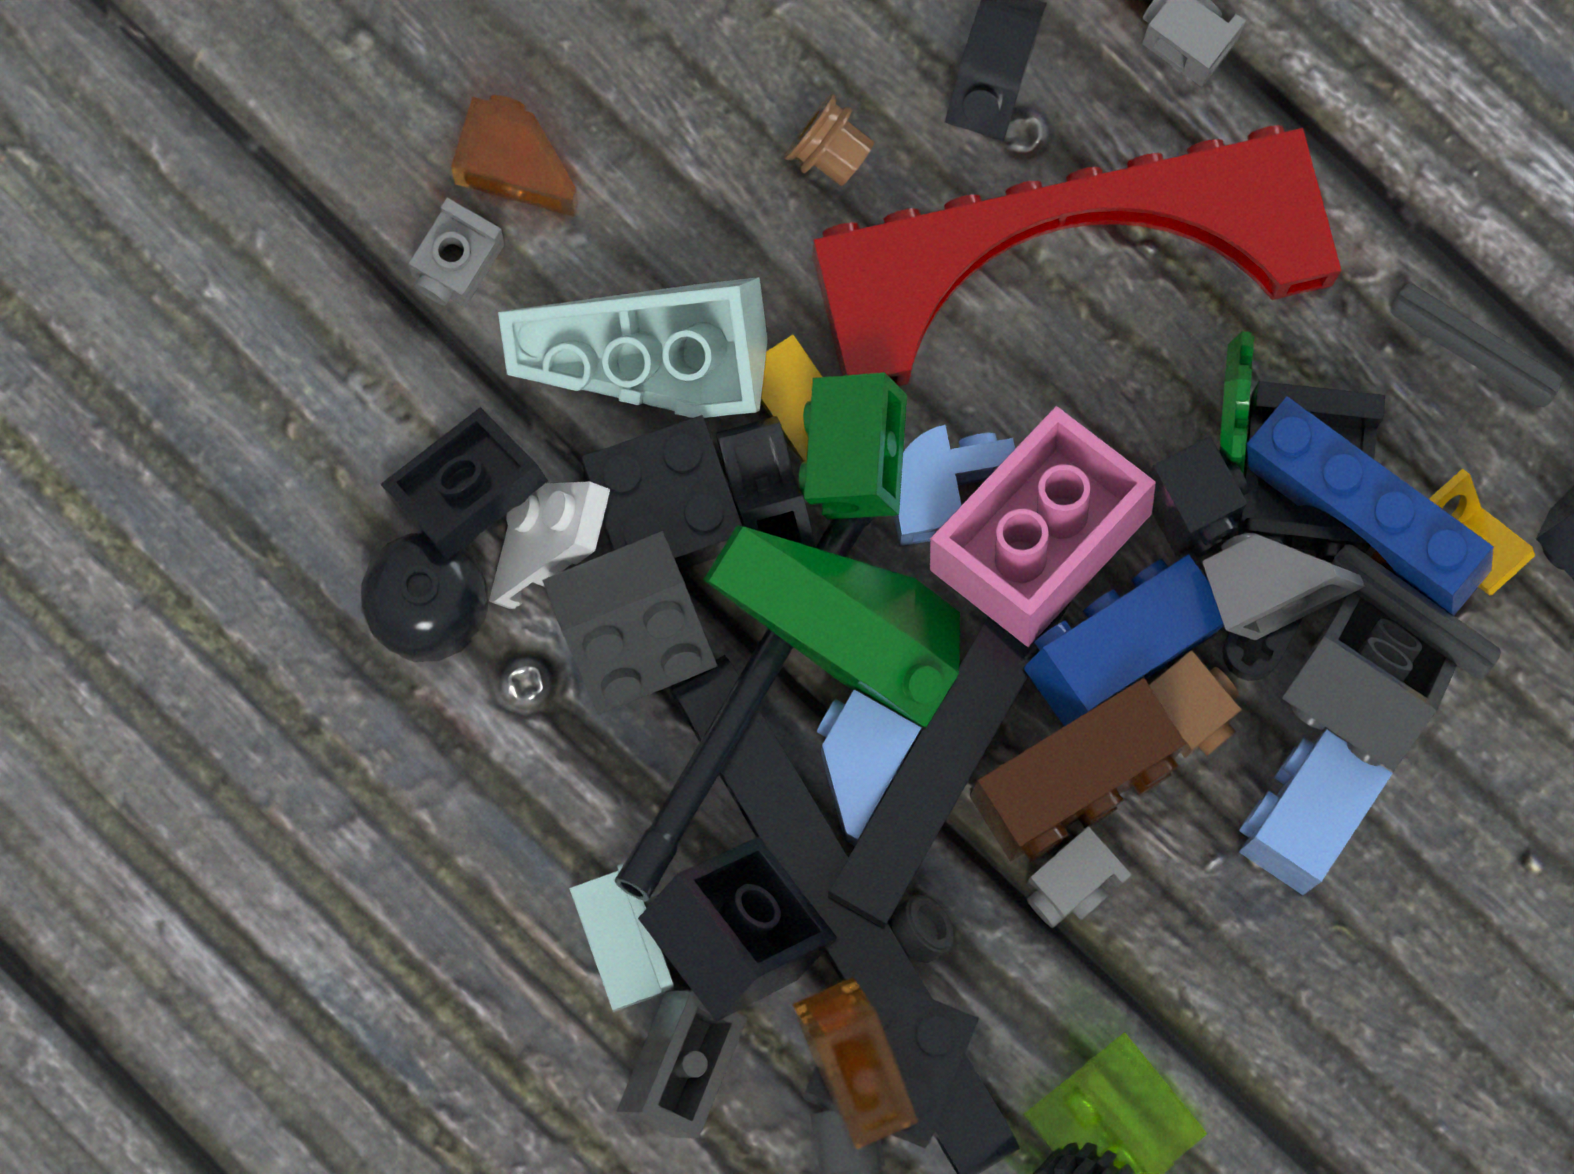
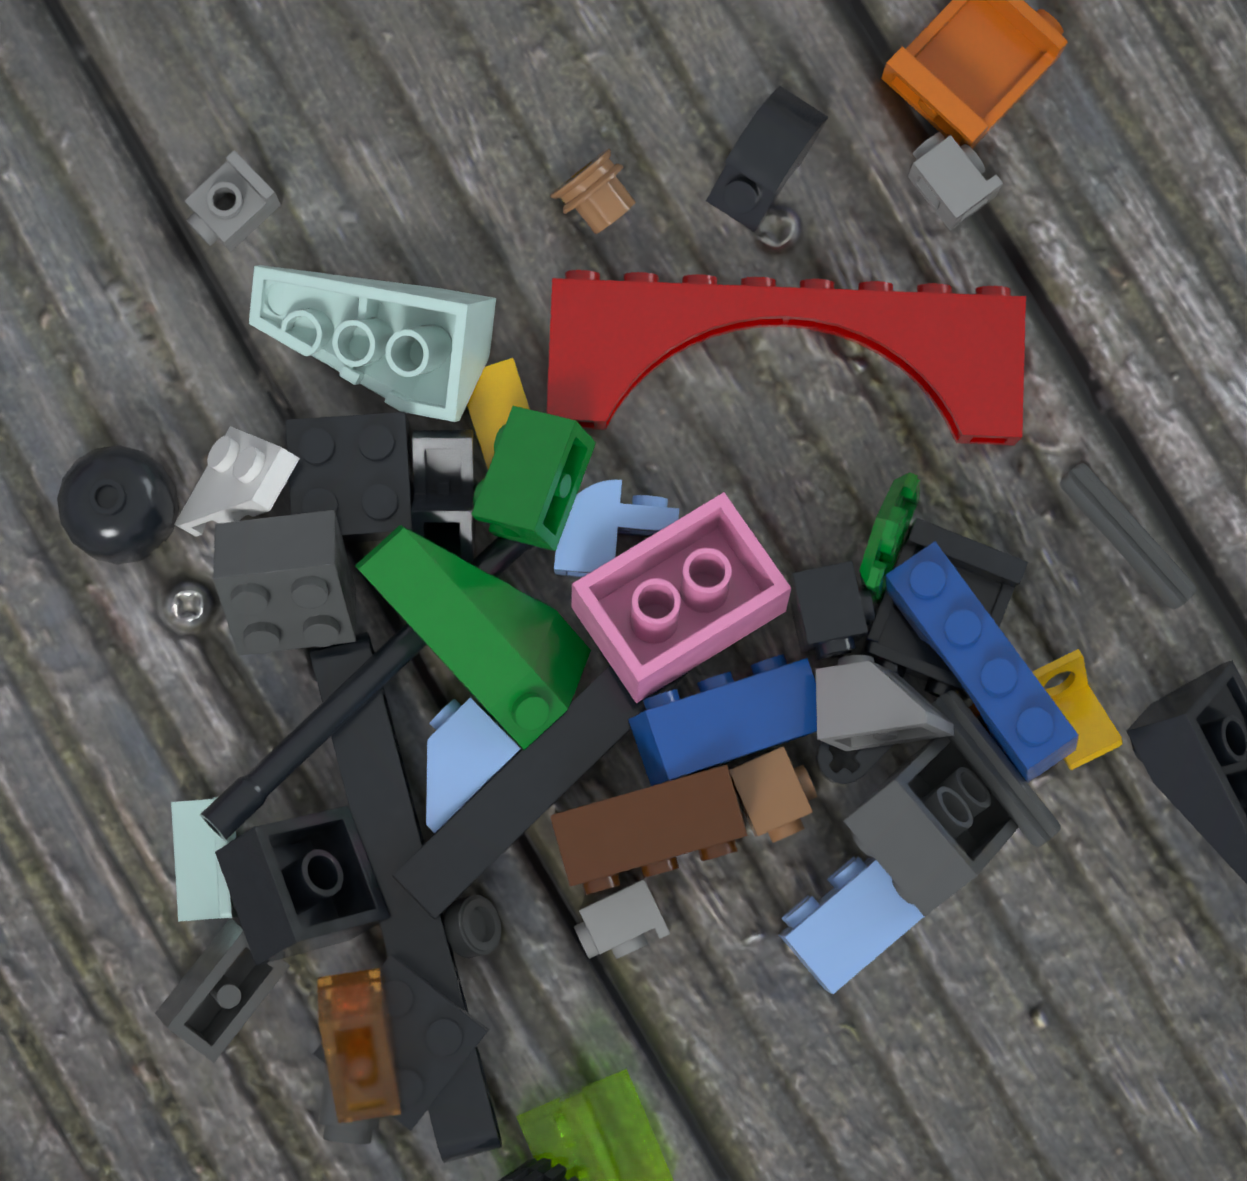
camera: 20 degrees right, 5 degrees up
black plate [381,407,548,560] -> none
clear orange slope [451,95,578,217] -> none

